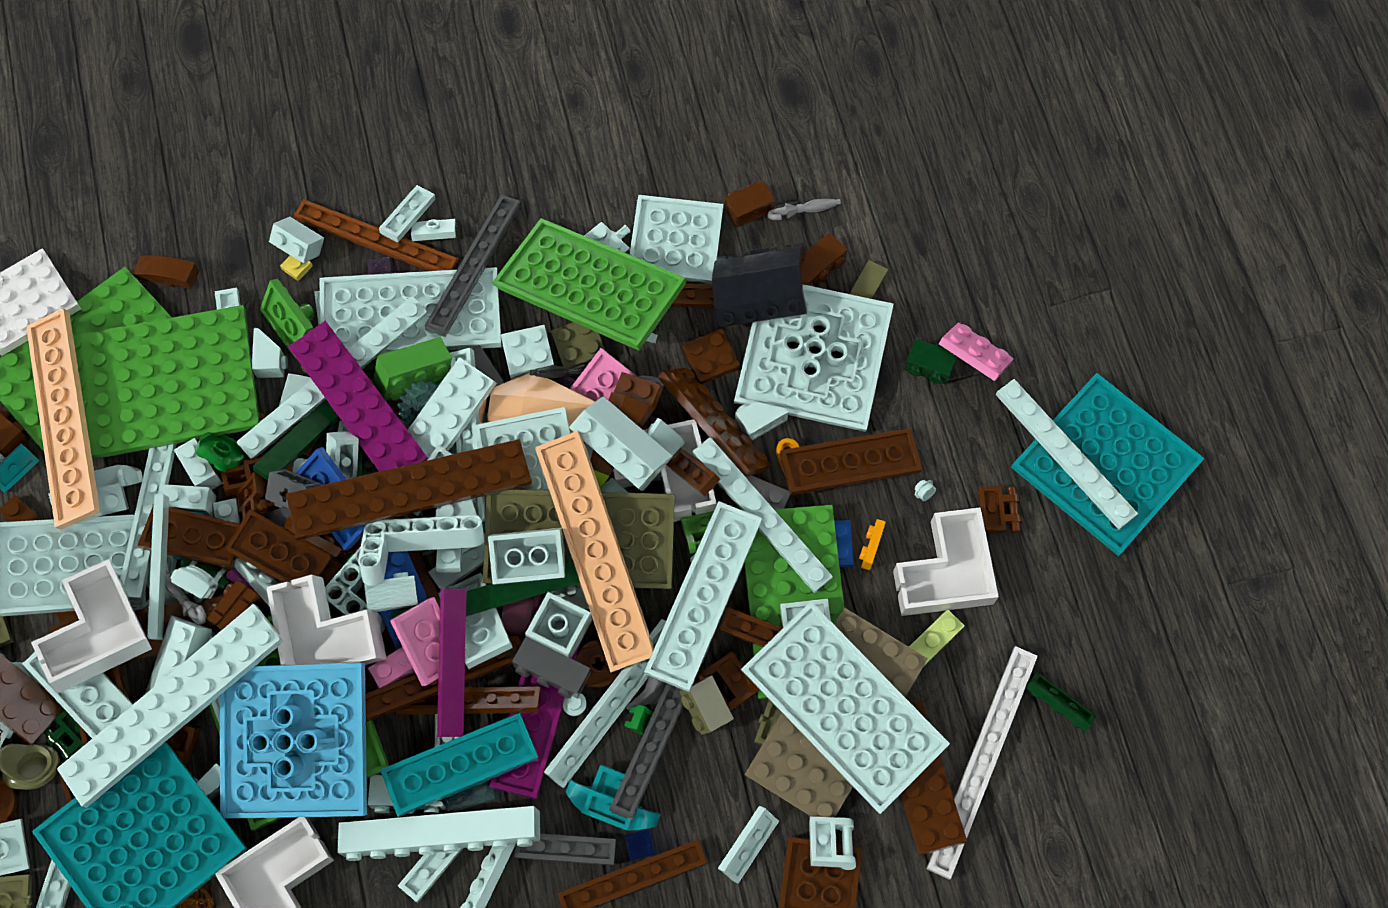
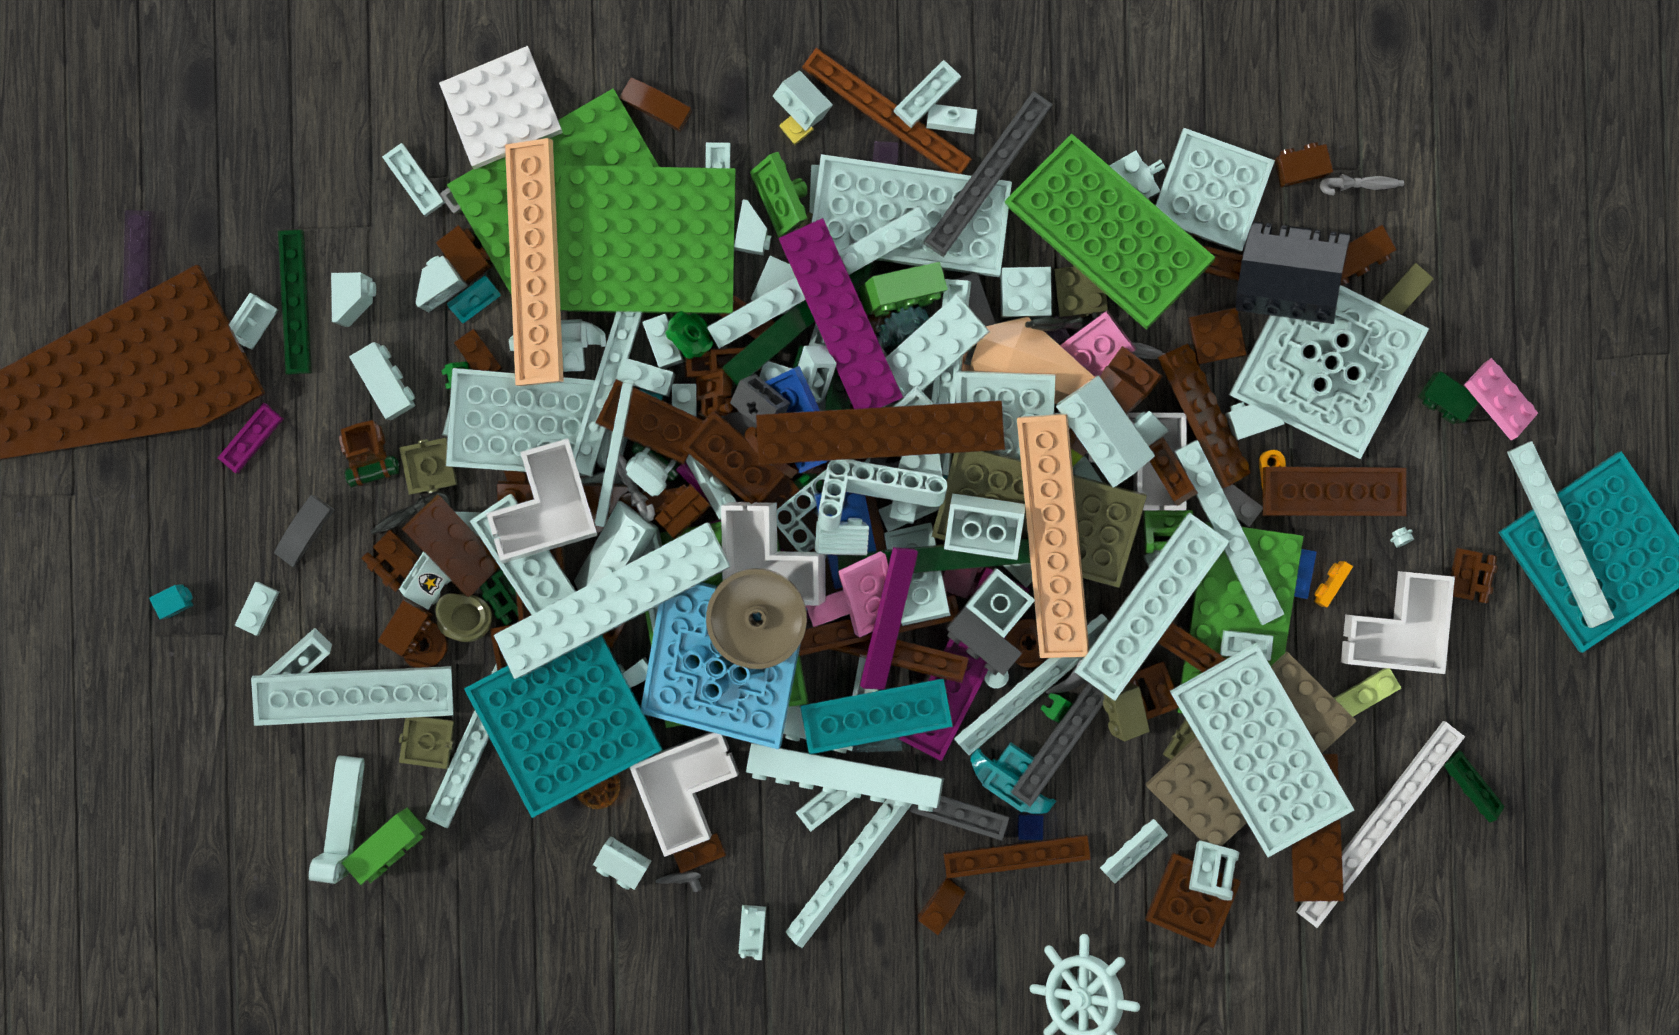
camera: 10 degrees right, 20 degrees up
none -> dark tan dish [706,568,807,669]

